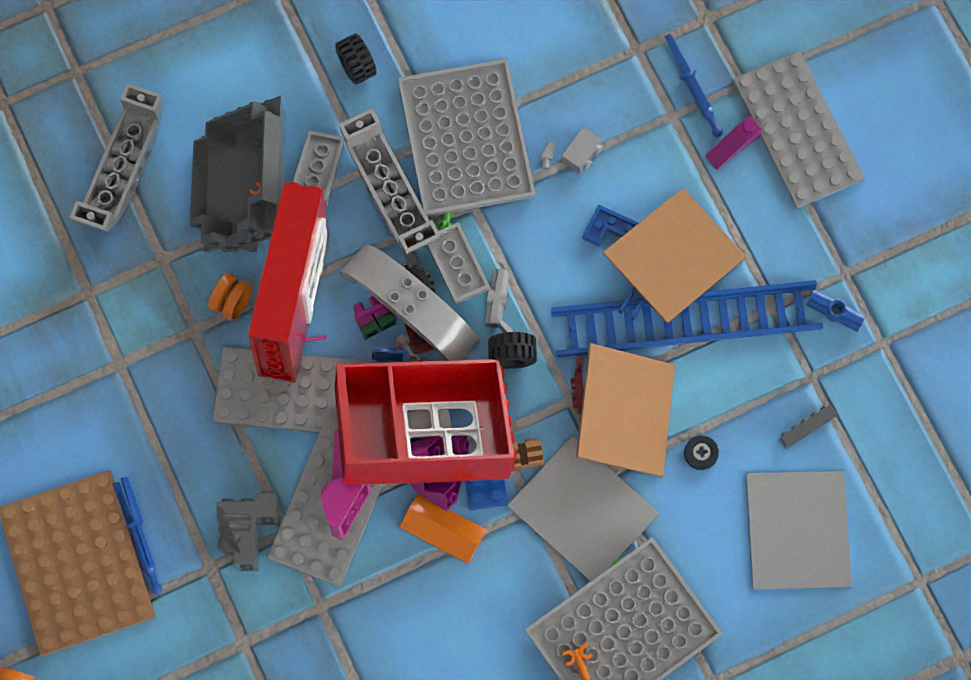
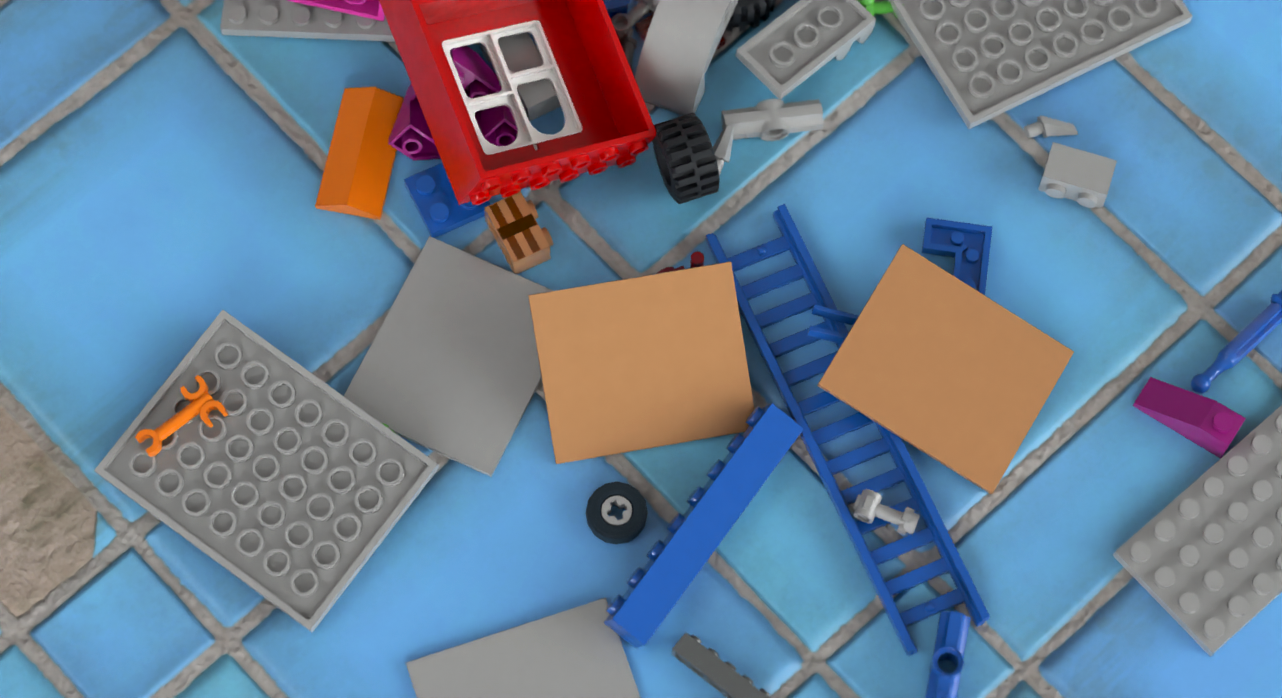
camera: 70 degrees right, 5 degrees down
none -> blue brick [603,403,804,648]
none -> light grey bar [853,489,920,535]

